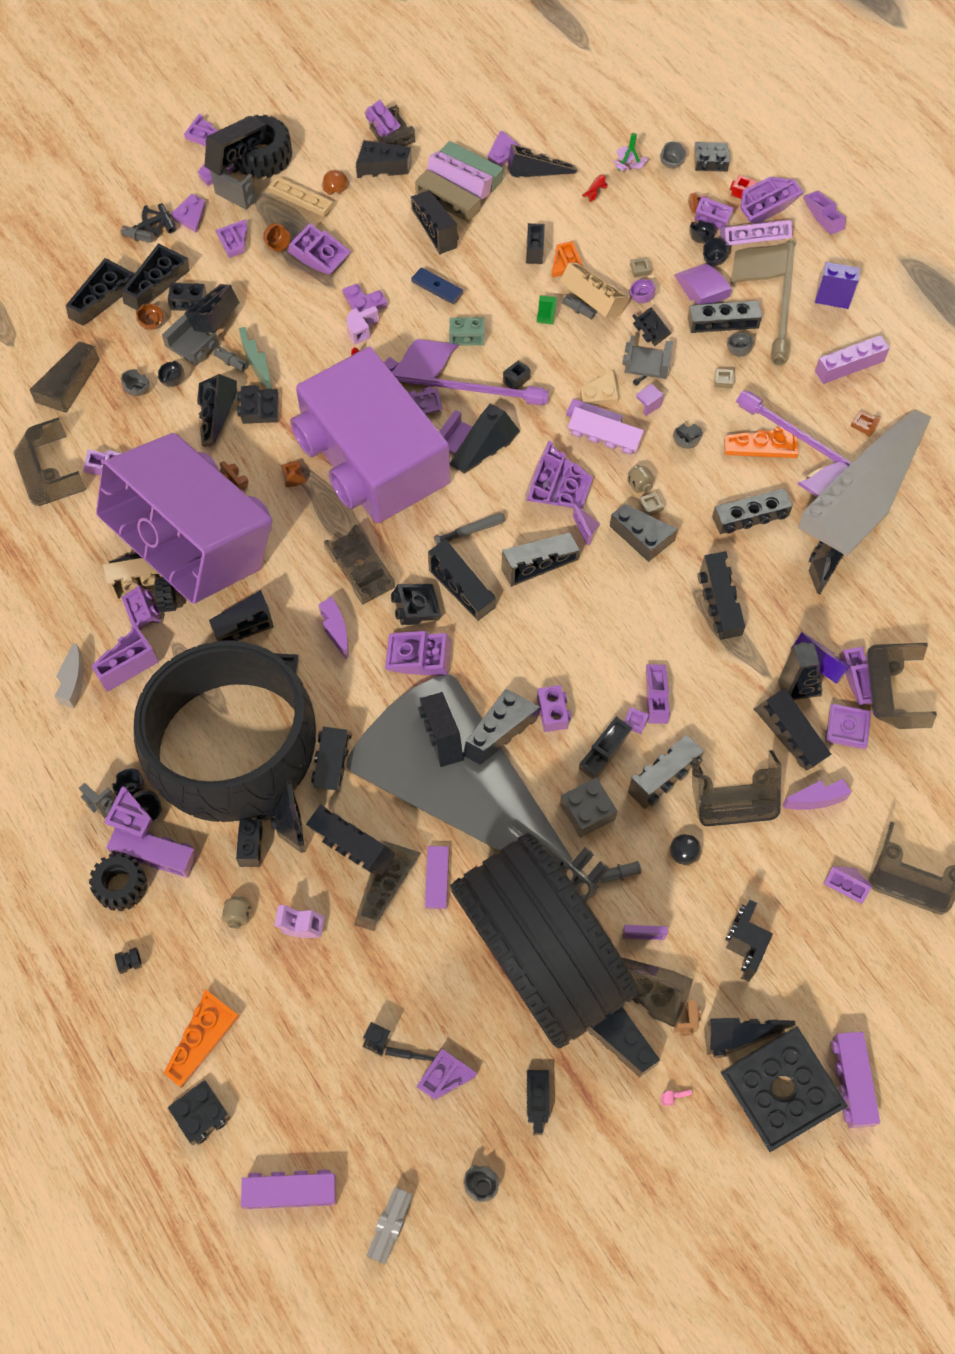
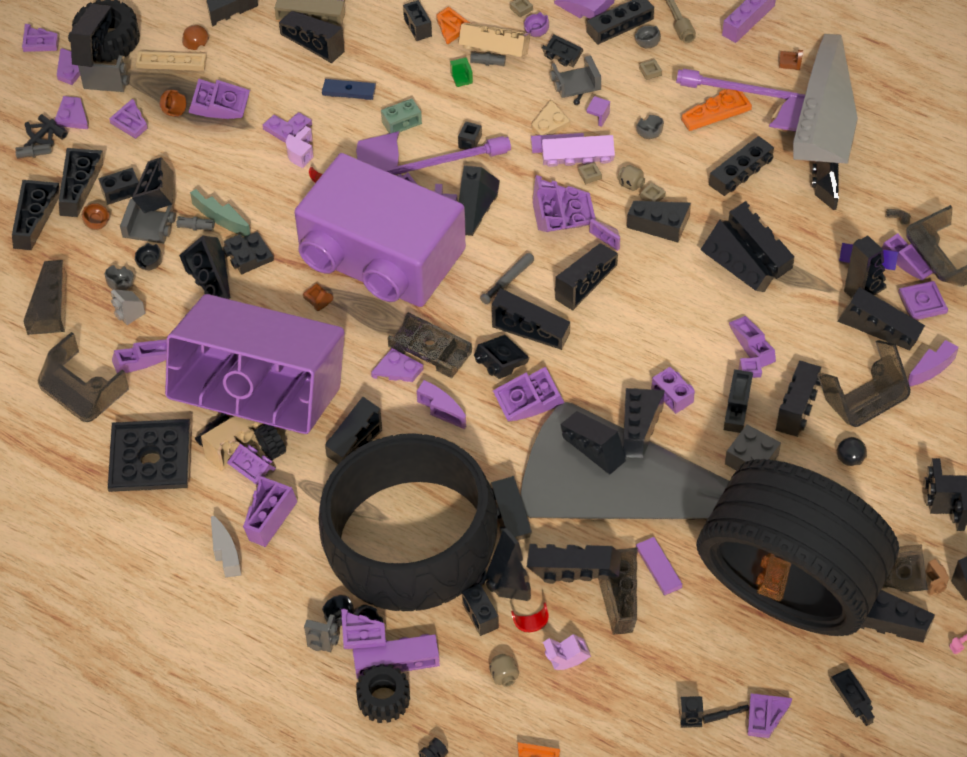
camera: 25 degrees left, 10 degrees down
none -> black piece [107,419,191,492]
none -> light grey slope [111,289,145,325]
none -> medium lavender wing [371,348,424,382]
none -> red helmet [511,602,549,632]
none -> dark tan plate [578,162,602,184]
none -> black wedge [700,219,774,292]
none -> clear smoke arm [886,209,911,225]

